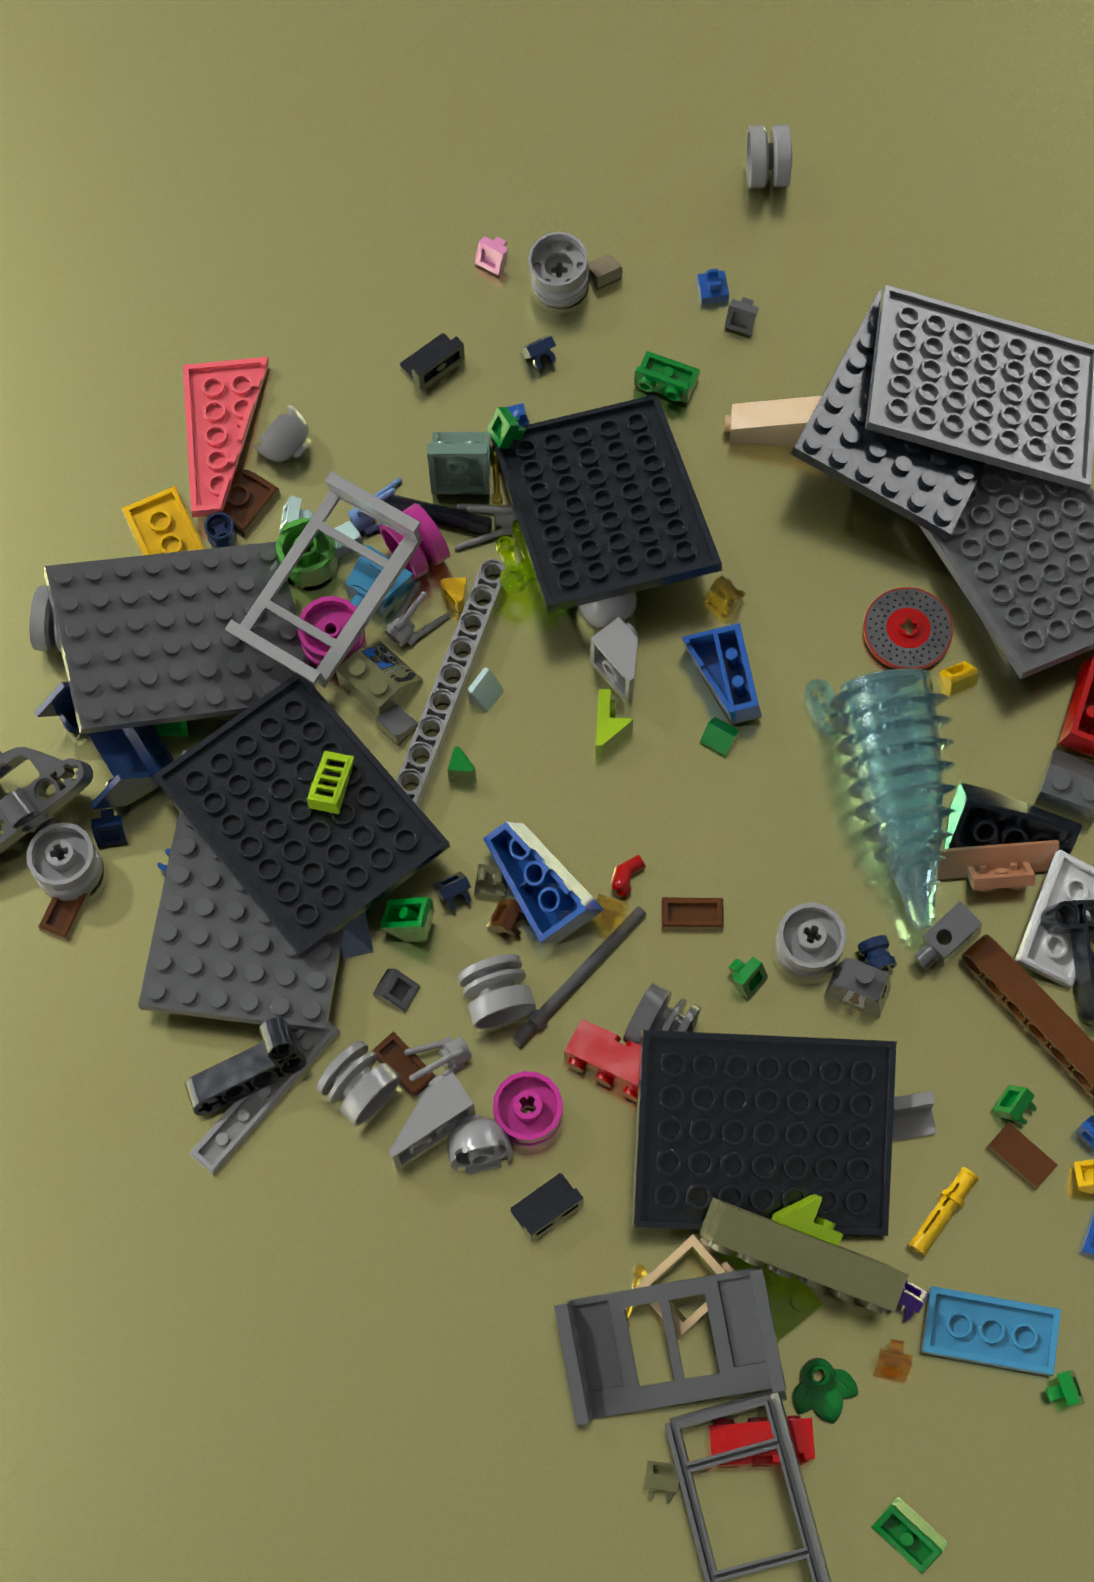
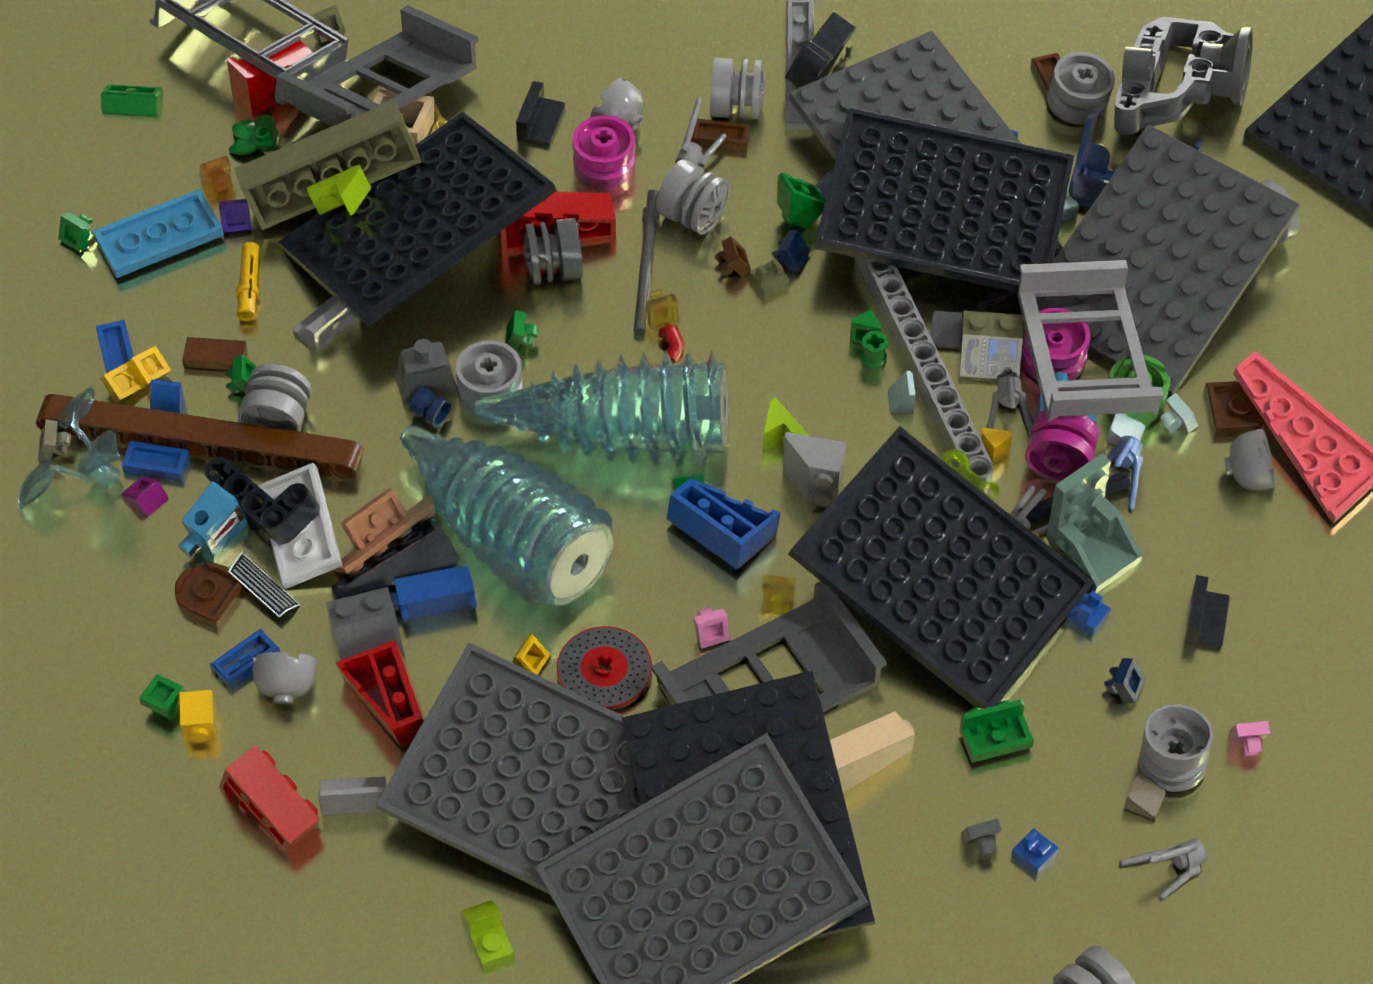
camera: 140 degrees right, 15 degrees down
dark blue tile [91,808,128,847] -> none
yellow tile [122,486,205,555] -> none
dark blue wheel [204,512,237,548] -> none
lime slope [307,751,355,814] -> none
dark grey slope [373,969,420,1012] -> none
light grey slope [389,1072,476,1170] -> none
blue wedge [483,821,604,943] -> none
green tile [487,407,526,448] -> none
reddish brown tile [661,897,724,931] -> none
clear light blue beam [804,679,844,735] -> none
dark grey torso [913,901,982,970] -> none
none -> light grey wheel [237,364,311,432]
none -> blue brick [390,565,477,622]
none -> clear light blue cone [475,350,729,467]
none -> dark grey piece [651,581,887,712]
none -> bright pink tile [693,607,731,649]
none -> green bush [860,331,888,370]
none -> light grey plant [1119,838,1207,899]

